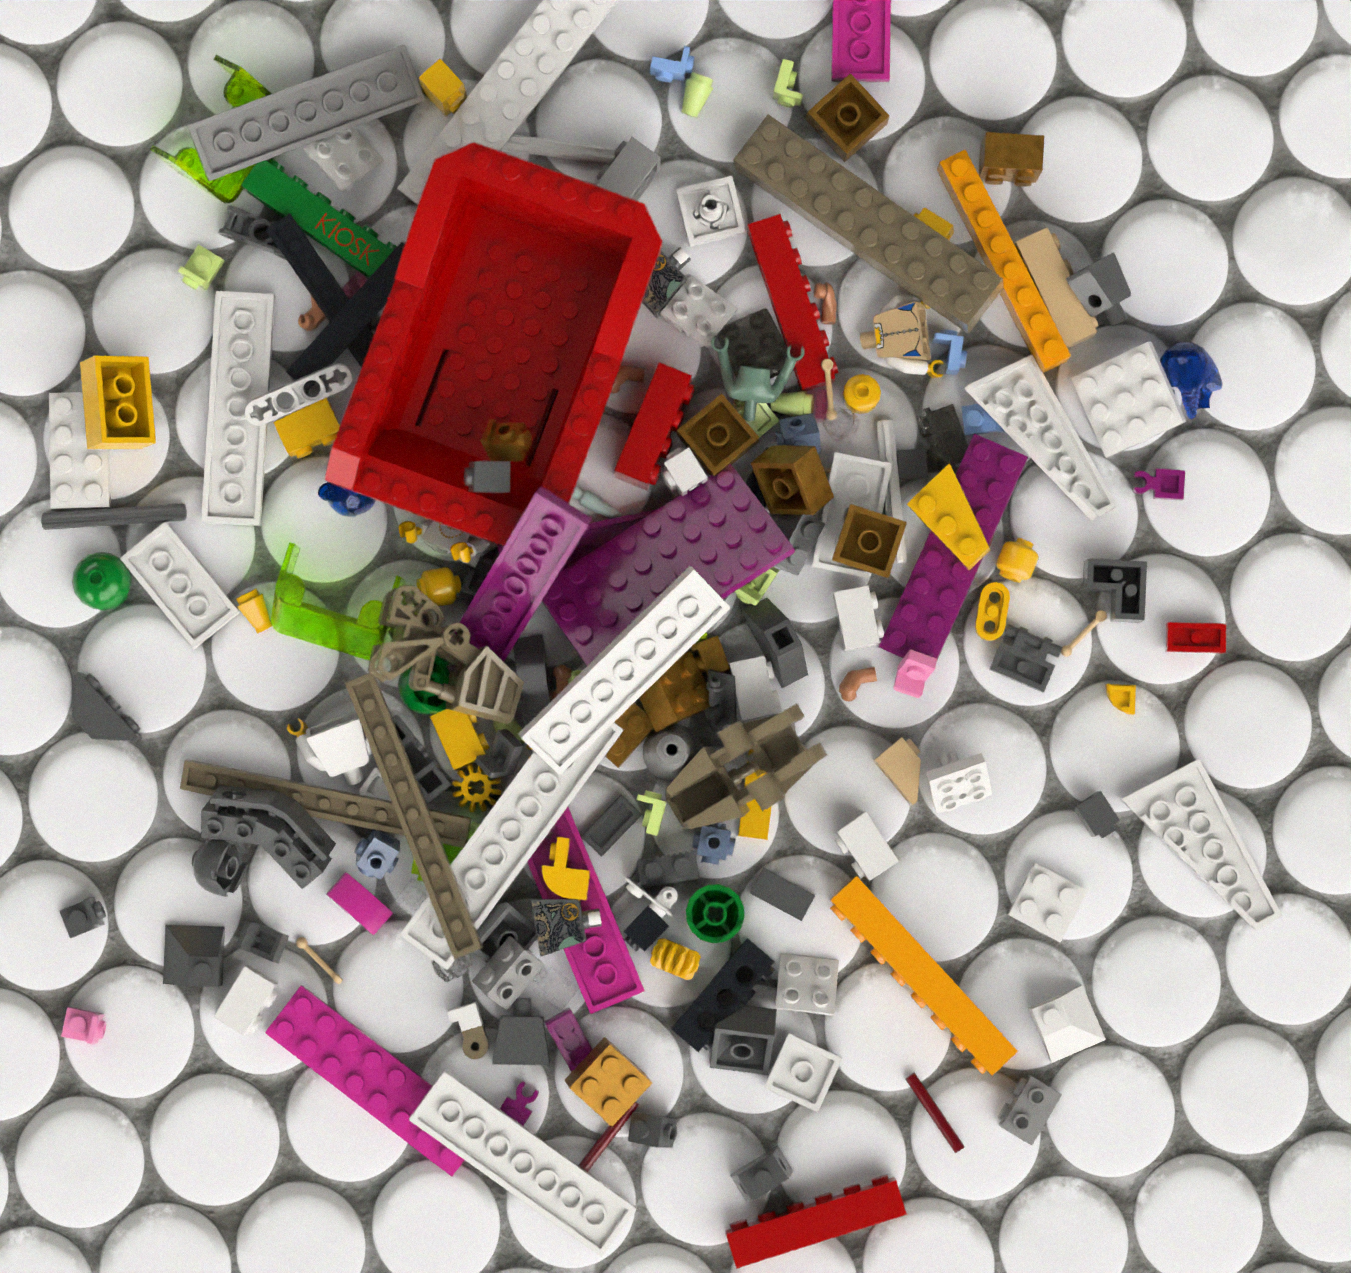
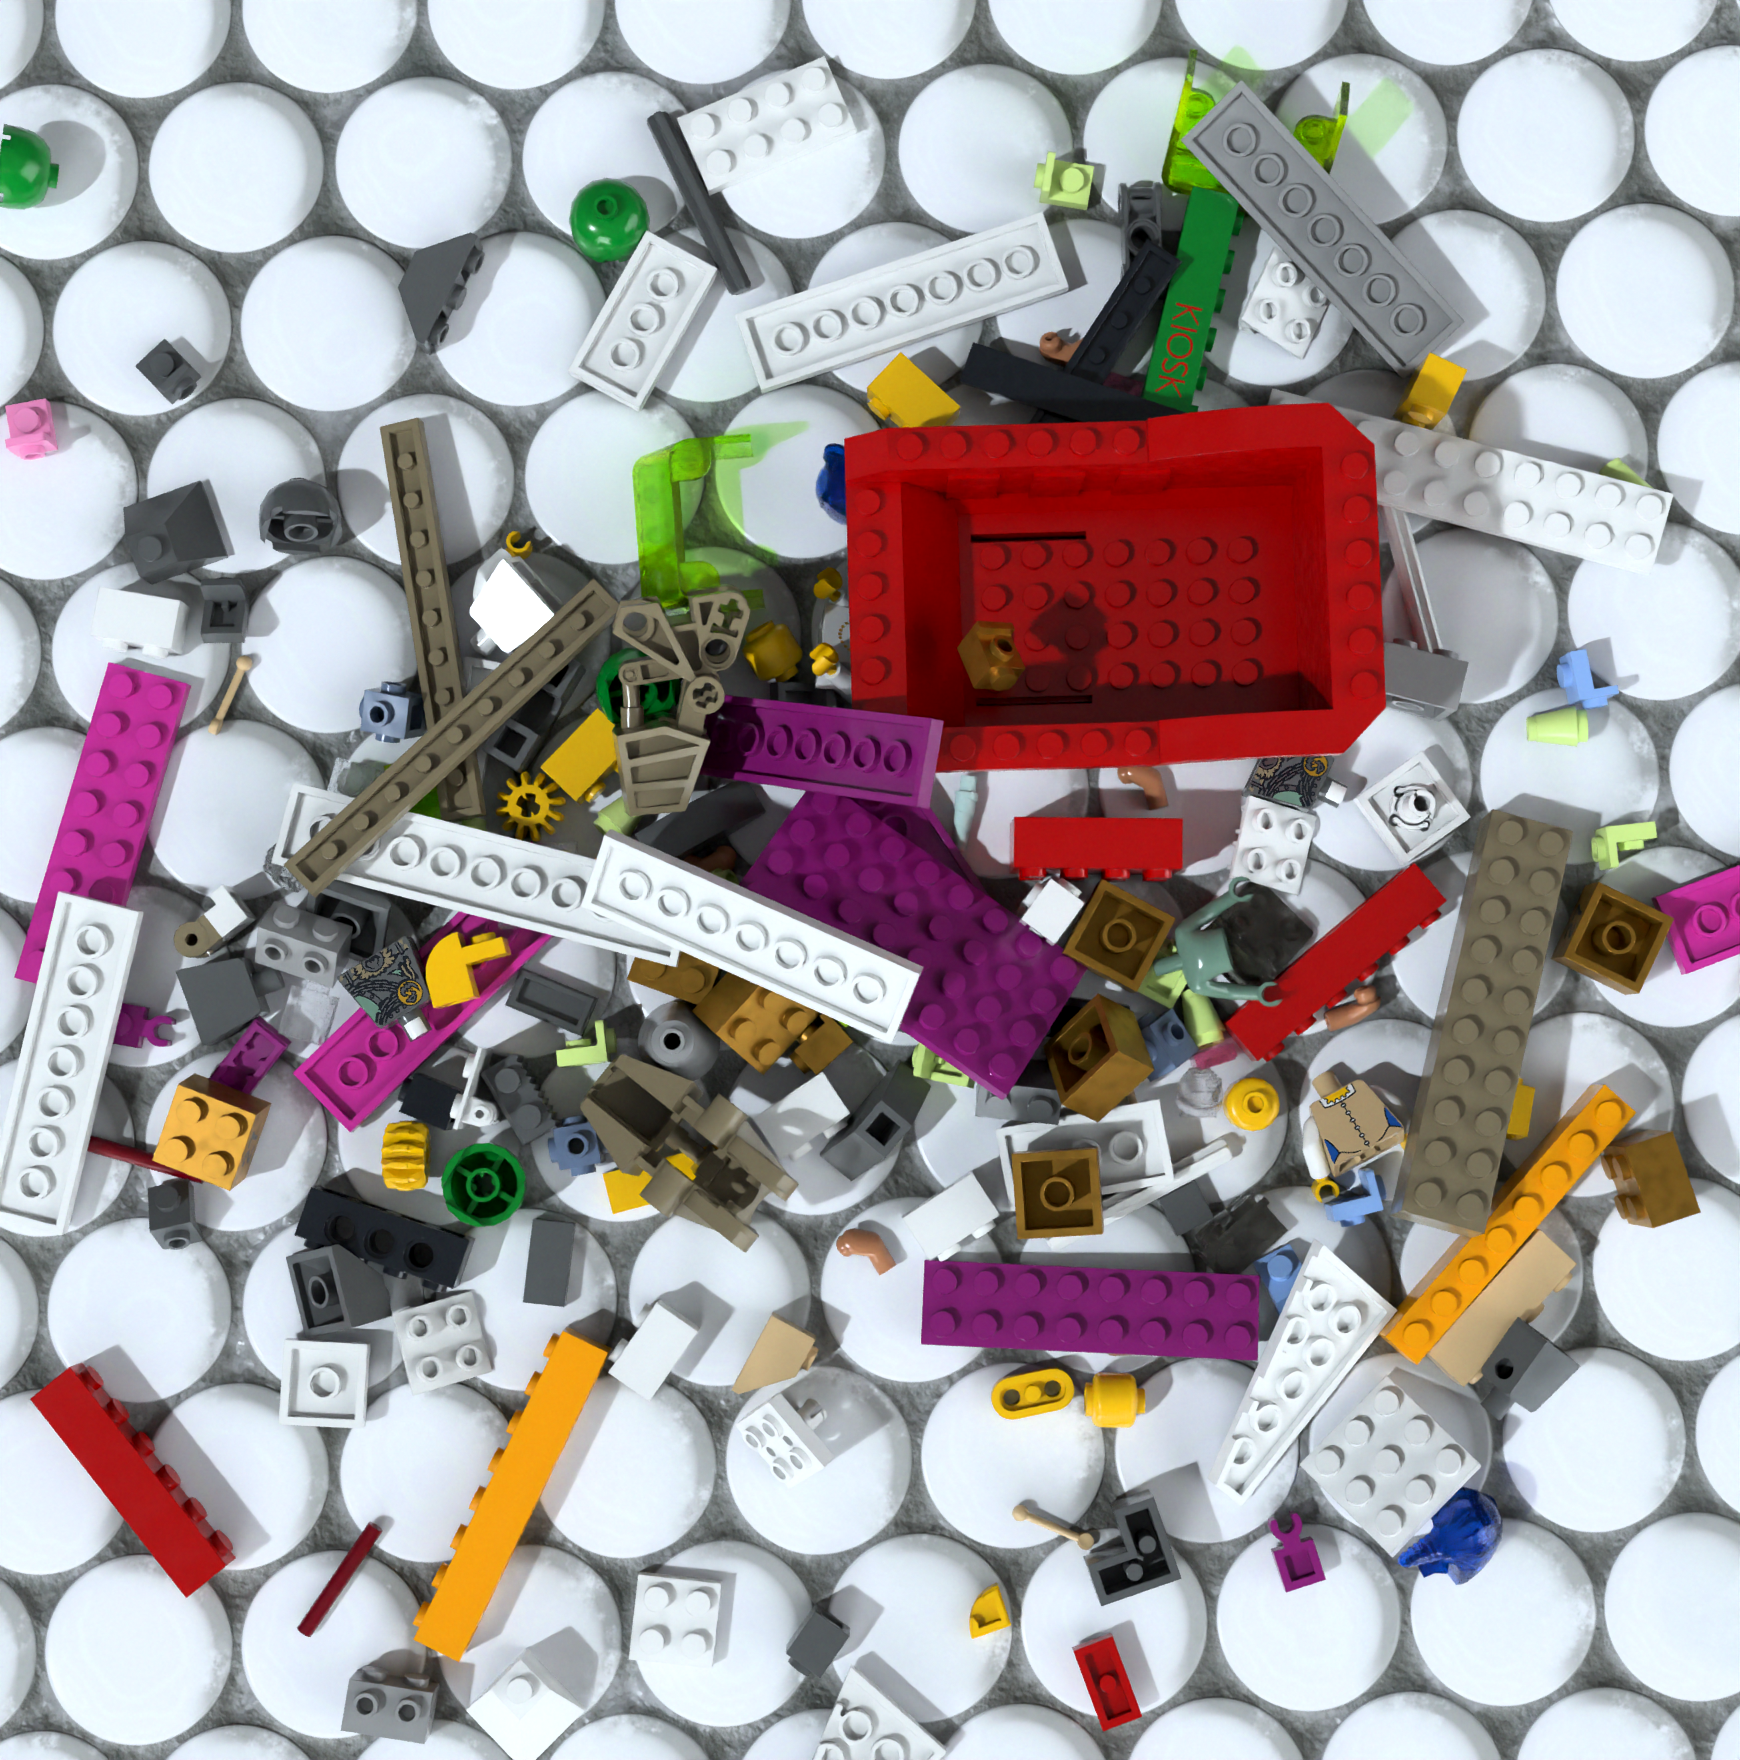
camera: 65 degrees right, 0 degrees up
yellow brick [80,355,156,449] -> none
dark grey brick [201,785,336,889] -> none
yellow cone [236,588,273,634] -> none
white beam [245,363,352,426] -> none
dark pink slope [326,872,393,935] -> none
dark grey brick [464,461,510,493] -> none
dark grey bracket [475,729,524,778] -> none
dark grey hinge [706,669,737,732] -> none
dark grey torso [730,1145,793,1201] -> none
tan hinge [821,359,837,420] -> none
bright pink bracket [893,649,937,698] -> none
yellow wedge [907,463,990,570] -> none
dark grey plate [989,624,1062,693] -> none

